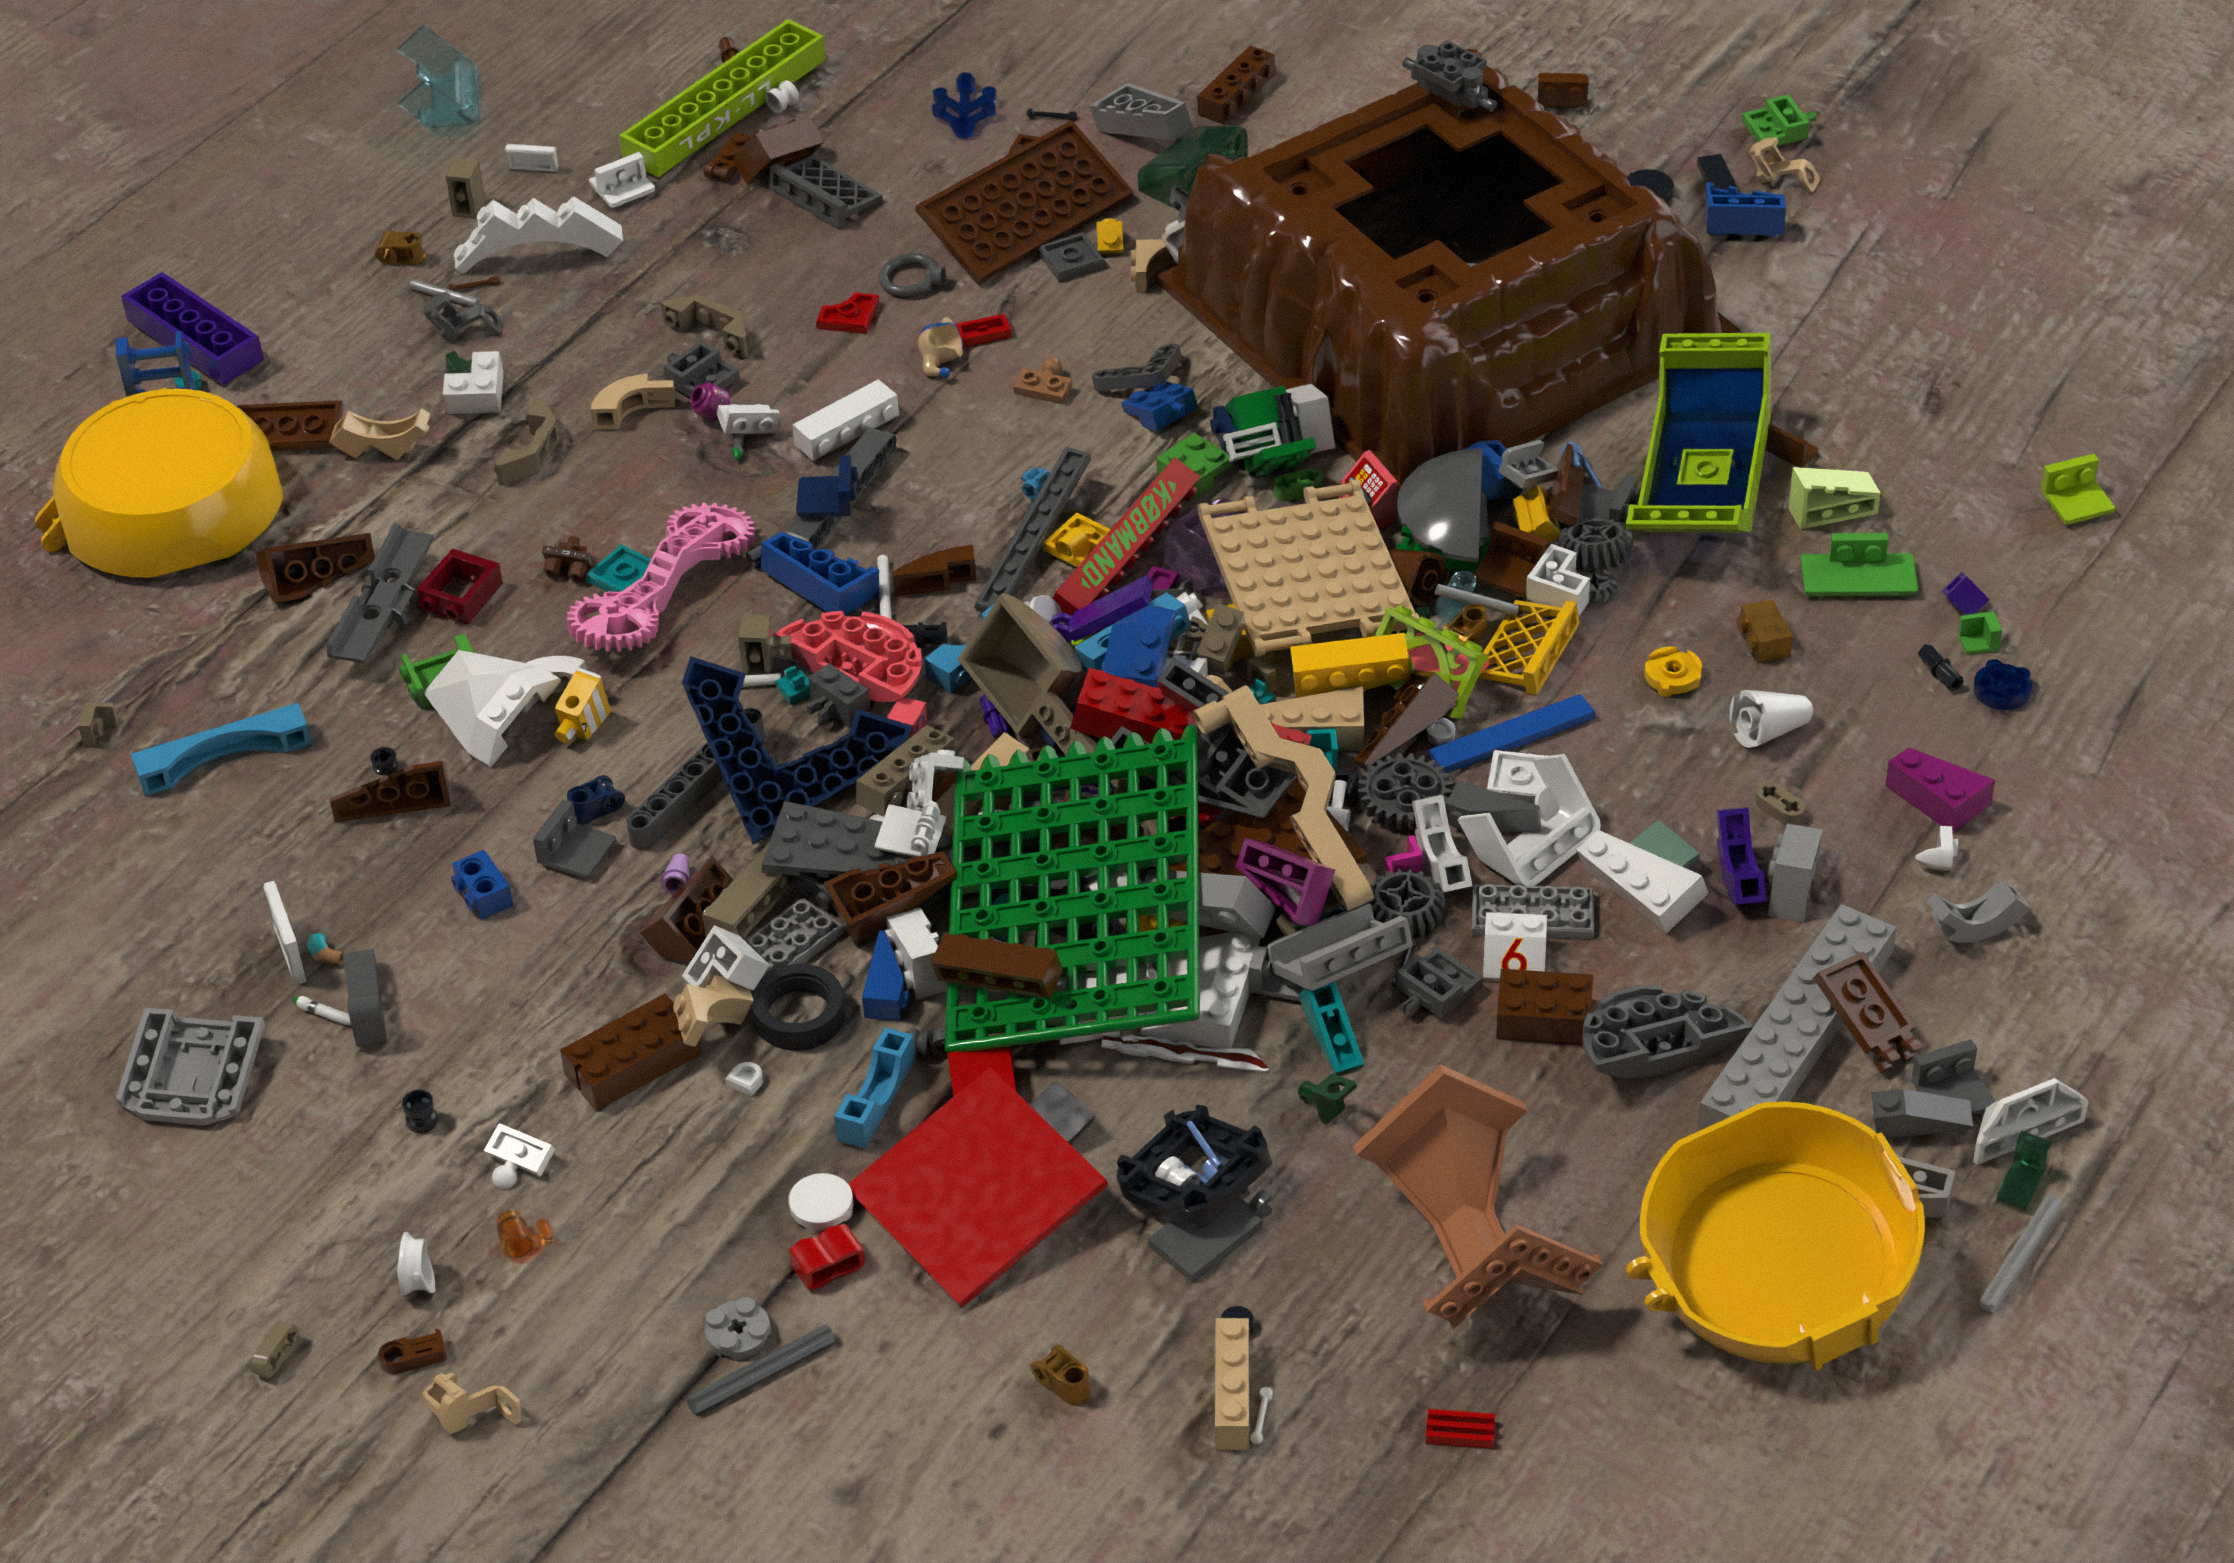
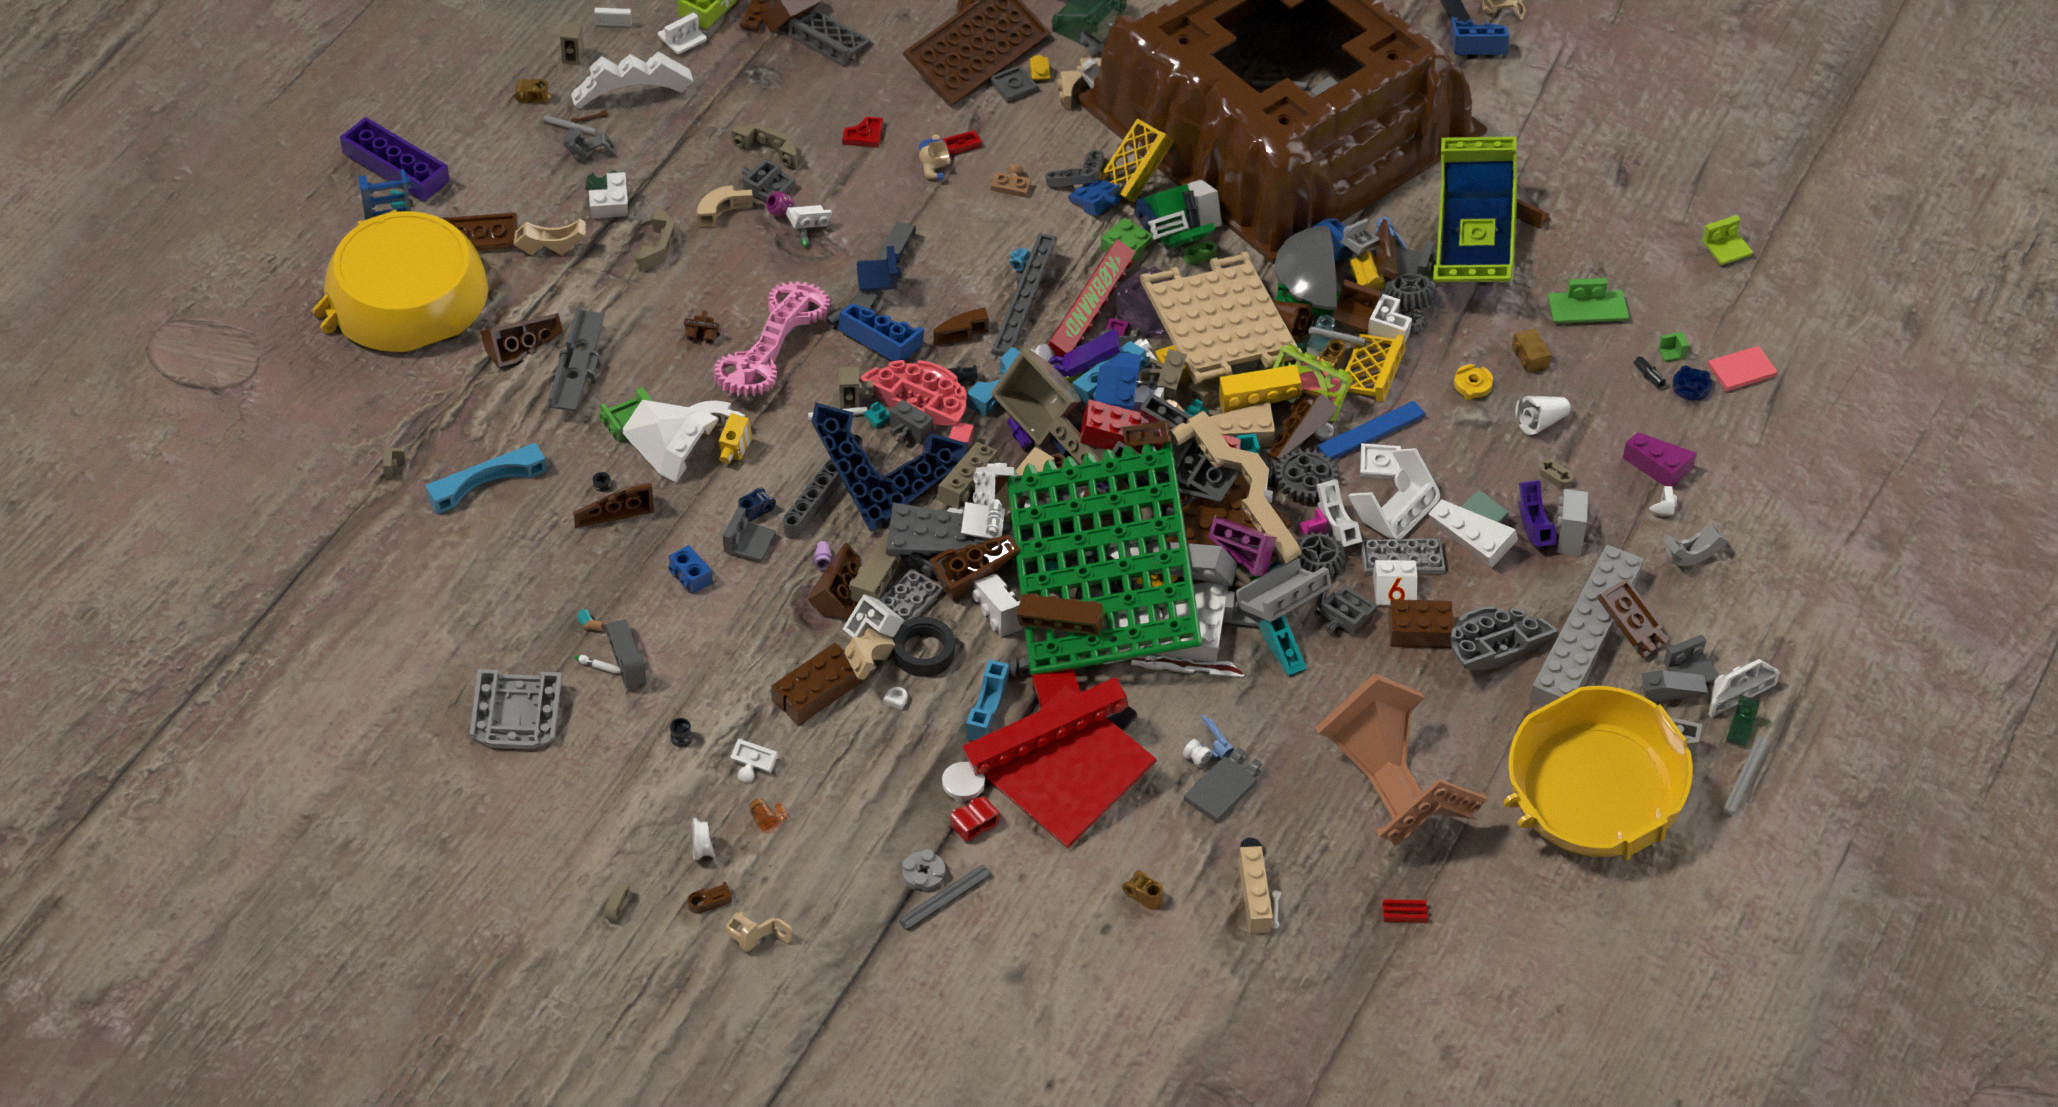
camera: 10 degrees left, 5 degrees up
white tile [263,881,306,985] -> none
dark red window [417,548,503,625] -> none
teal tile [585,544,651,592] -> none
white brick [792,379,899,461] -> none
blue slope [862,930,910,1021] -> none
white bar [877,555,892,619] -> none
dark grey piece [879,253,946,296] -> none
yellow plate [1043,513,1111,567] -> none
black plate [1116,1104,1272,1228] -> none
dark green bracket [1298,1074,1357,1124] -> none
slope [1339,450,1397,529] -> none
dark grey slope [1445,781,1541,832] -> none
black tile [1627,169,1674,203] -> none
yellowish green wedge [1788,467,1881,530] -> none
dark purple panel [1941,572,1990,615] -> none
none -> red brick [962,677,1129,776]
none -> yellow fence [1099,119,1174,203]
none -> reddish brown plate [1122,420,1173,446]
none -> coral tile [1707,346,1778,392]

